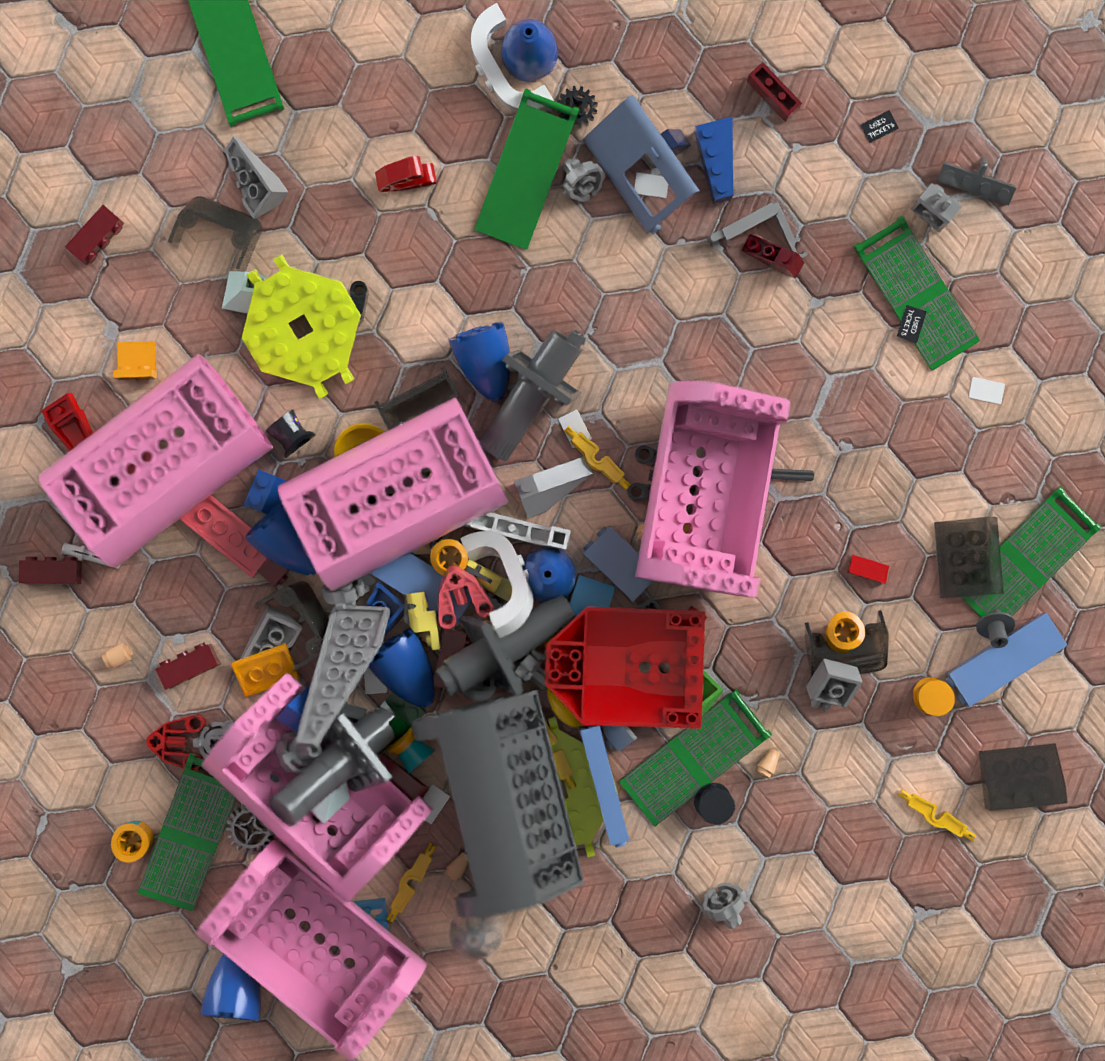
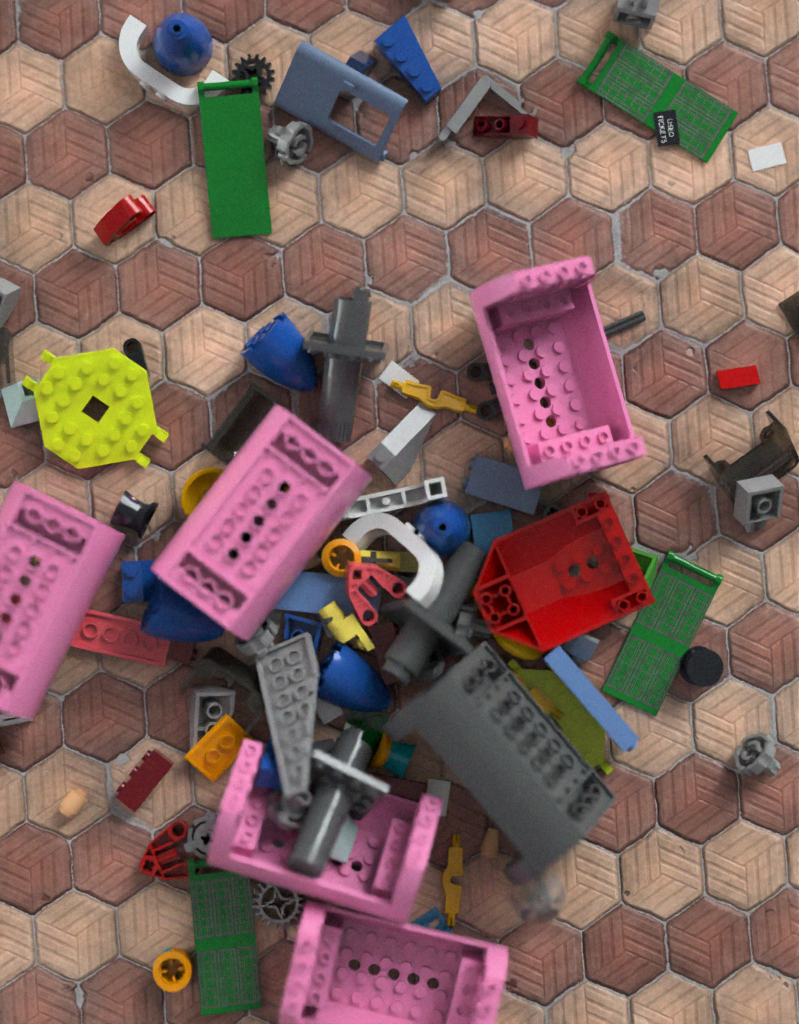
camera: 30 degrees left, 0 degrees up
white sticker [634,172,668,198] -> none
light nougat cone [756,748,780,779] -> none
light orange hat [825,612,865,653] -> none

